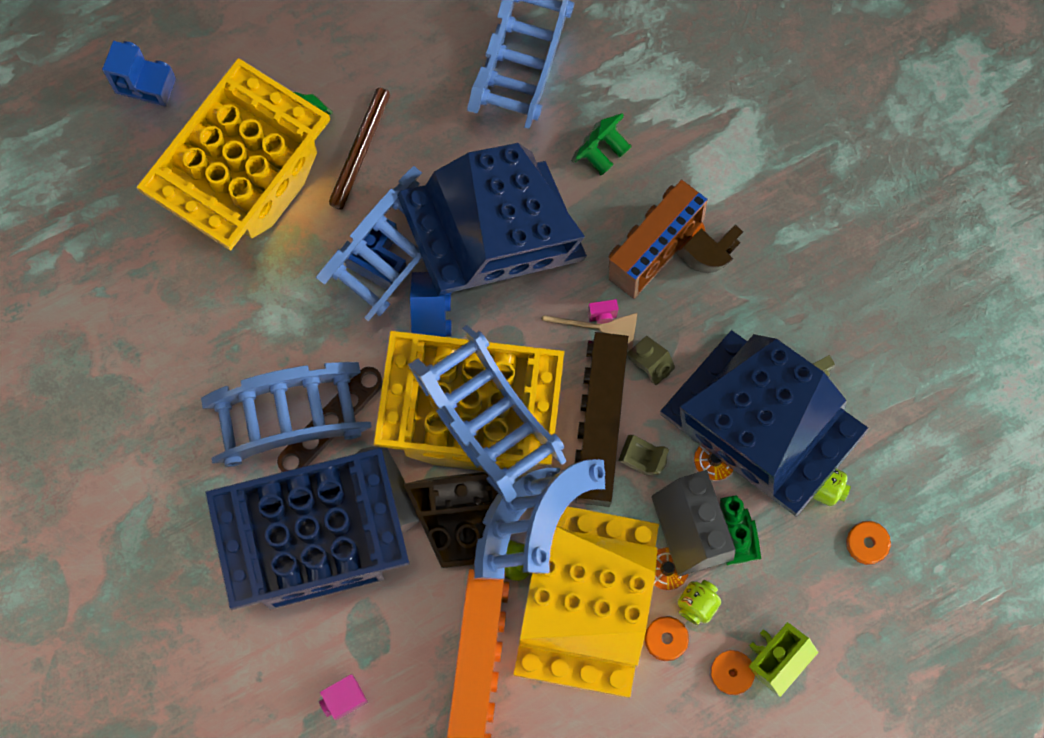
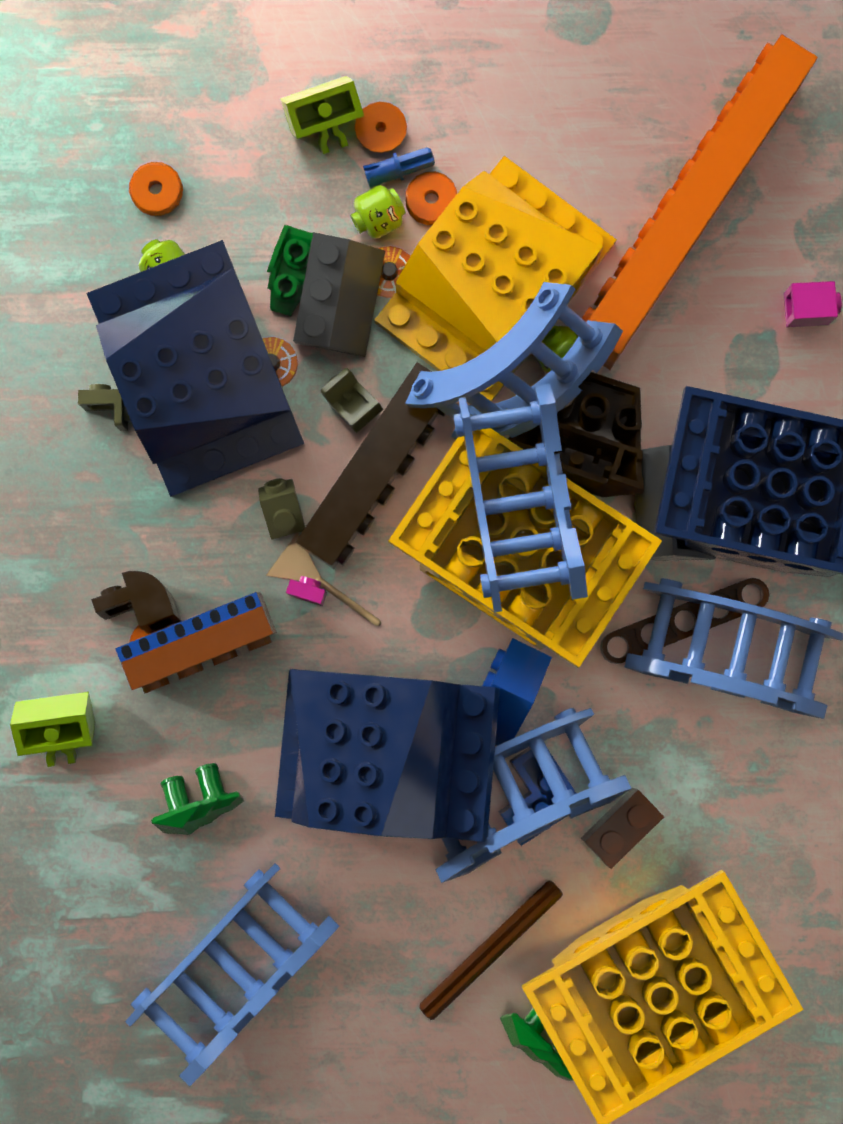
camera: 150 degrees left, 10 degrees up
none -> lime brick [10,692,95,767]
none -> blue axle [363,147,435,188]
none -> reddish brown brick [581,788,664,869]

